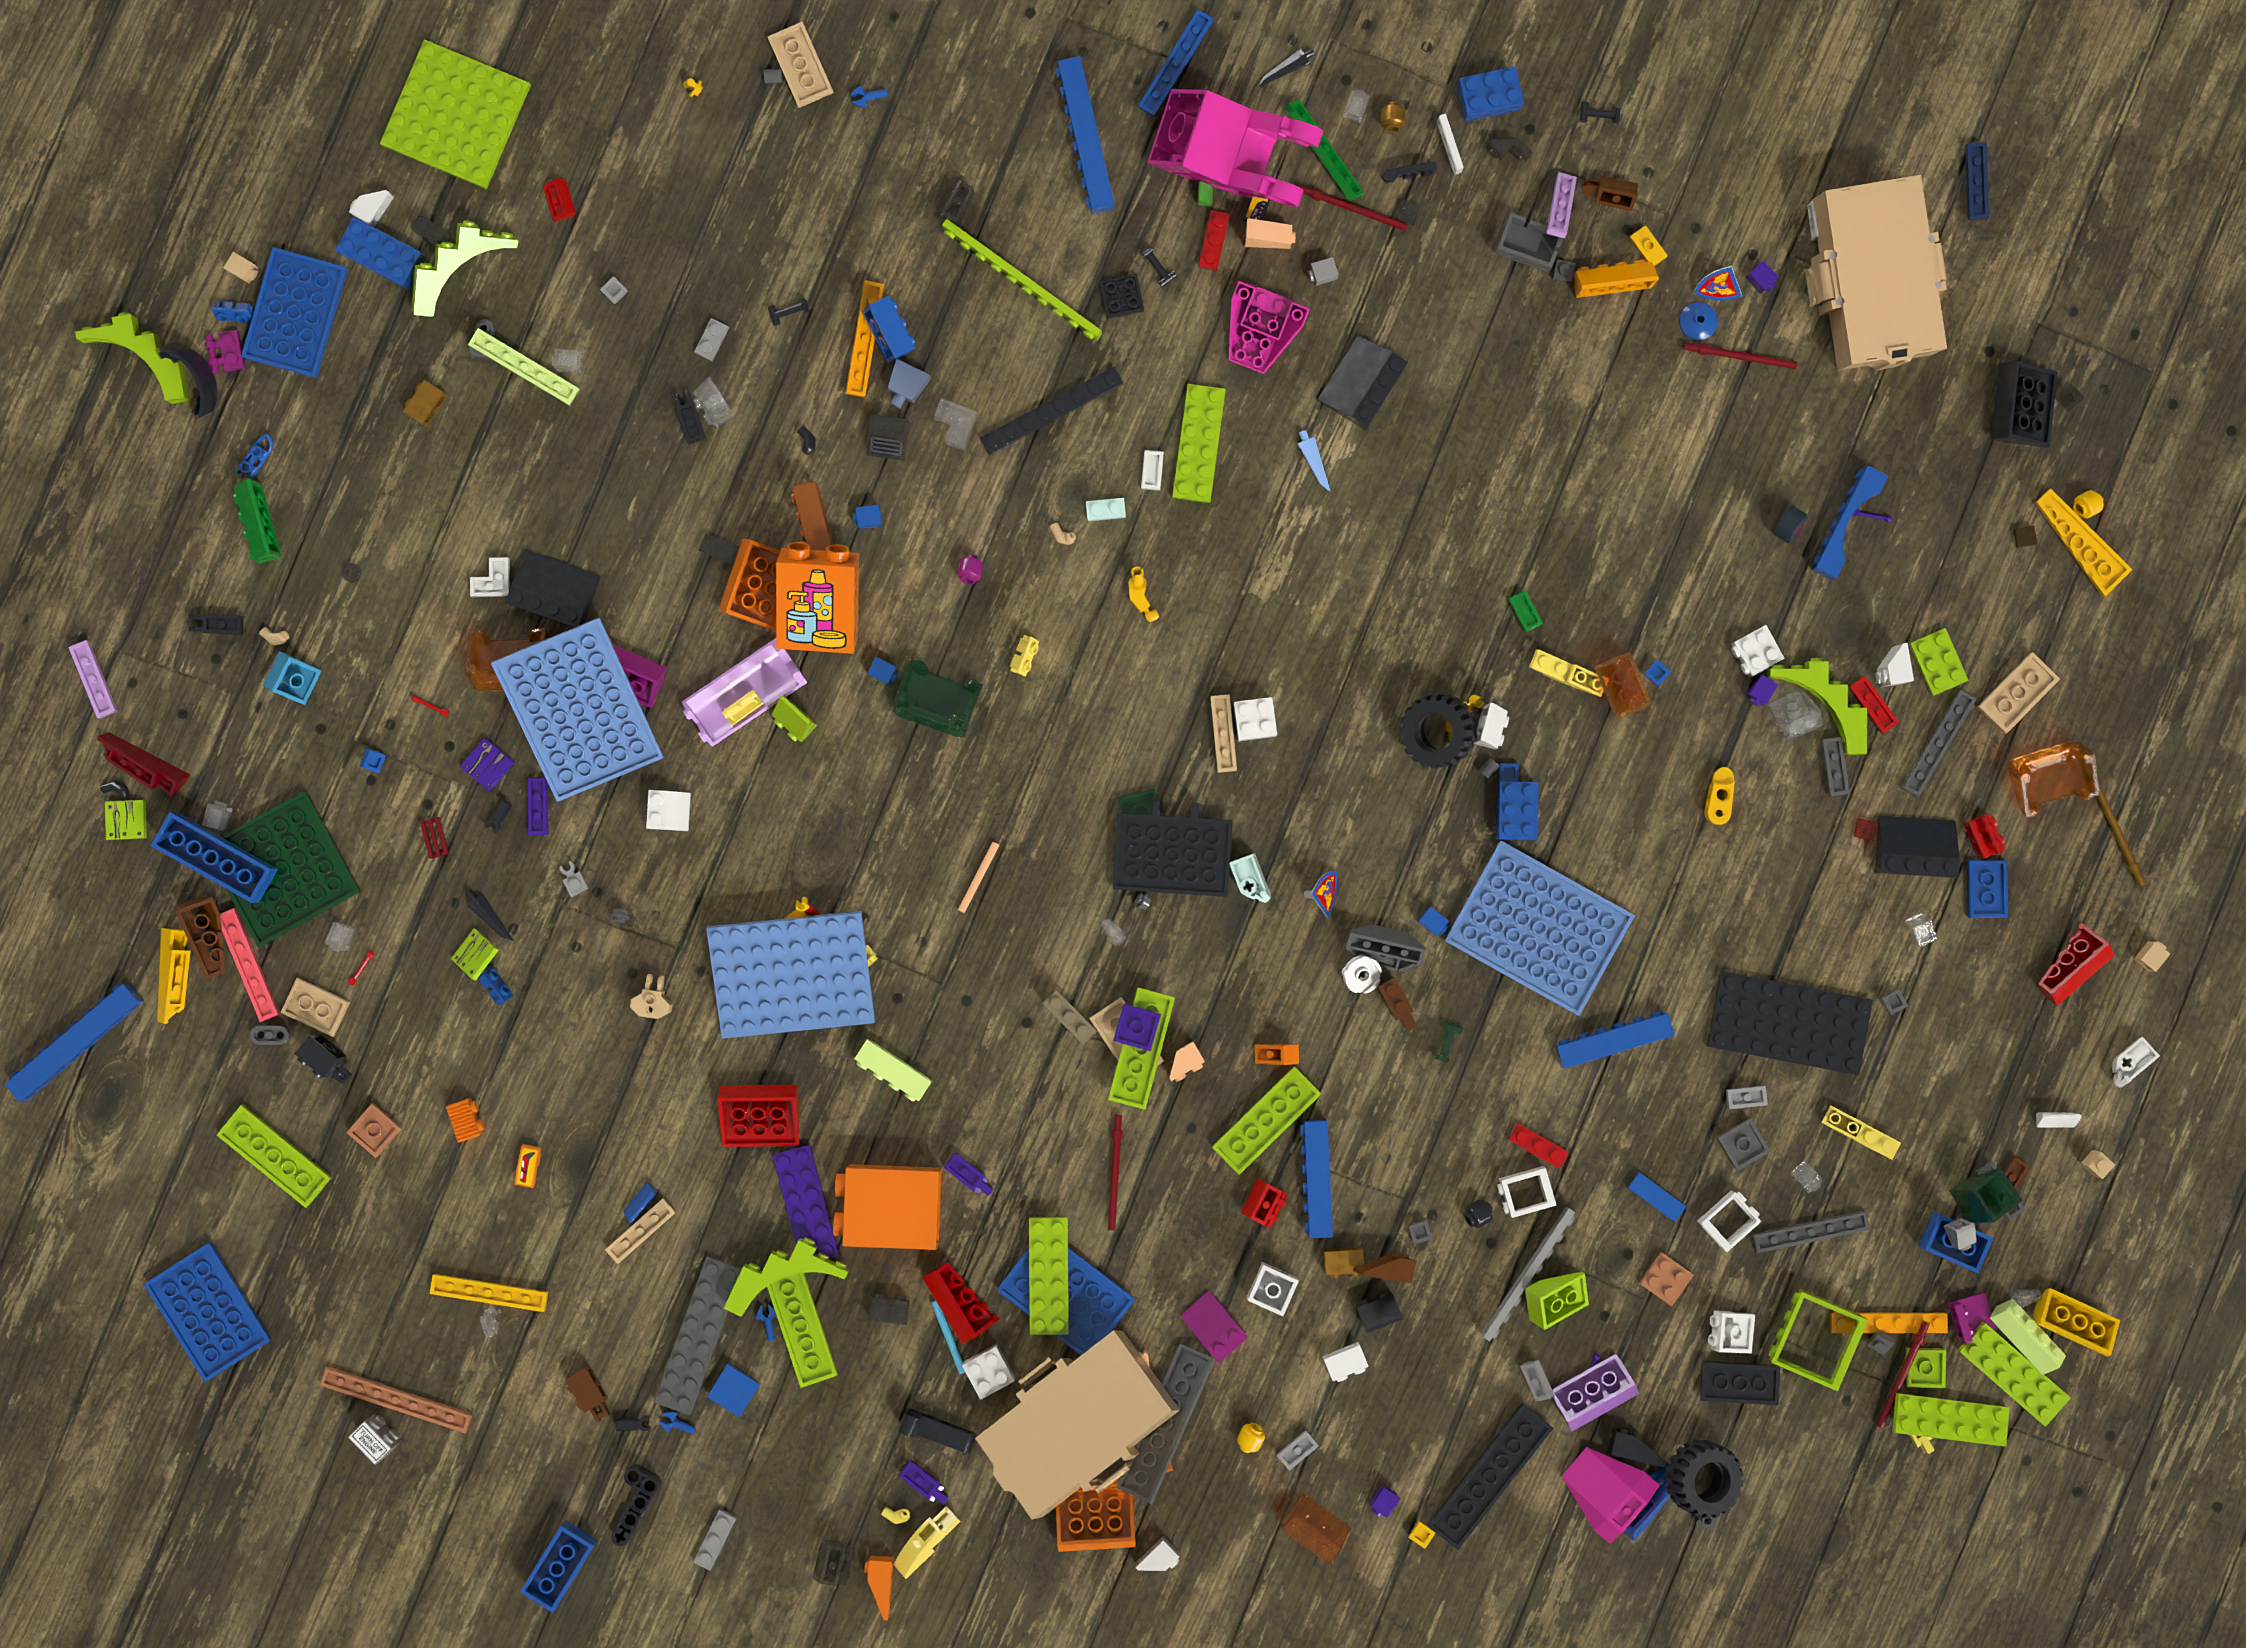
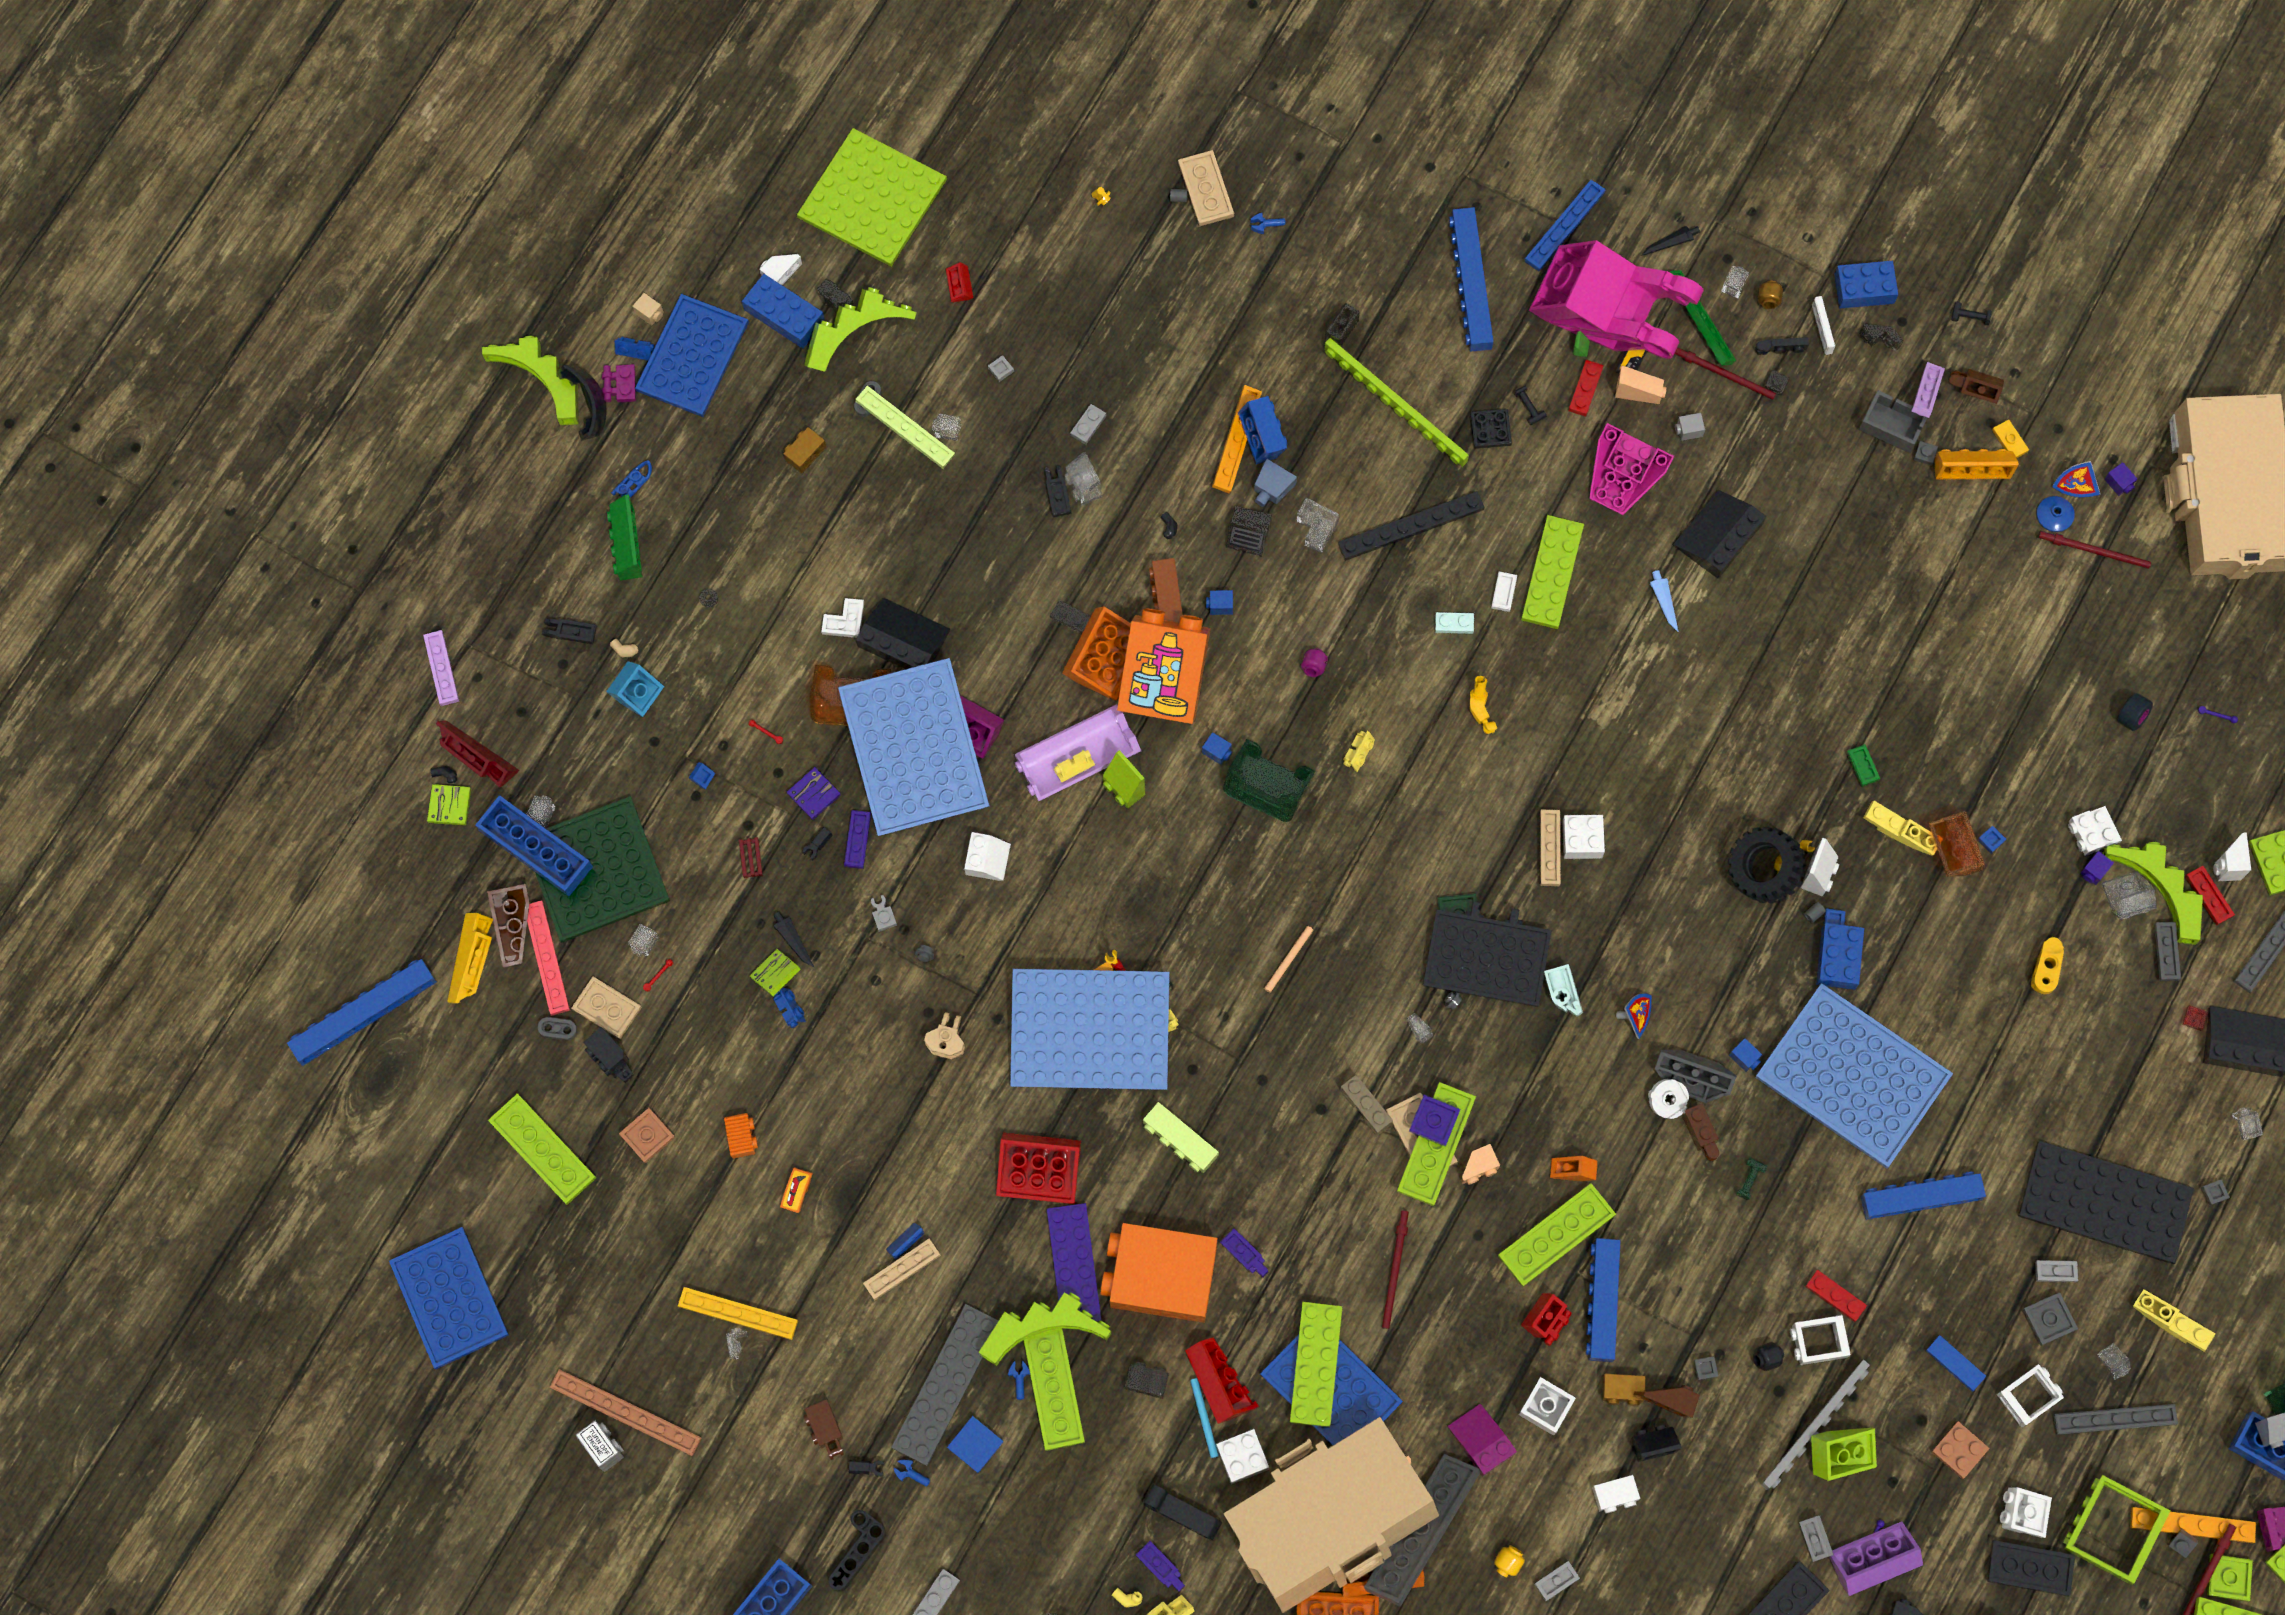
camera: 10 degrees right, 15 degrees down
black piece [768,298,810,326] -> none
tan arm [1049,522,1076,545] -> none
blue arch [1812,466,1888,580] -> none

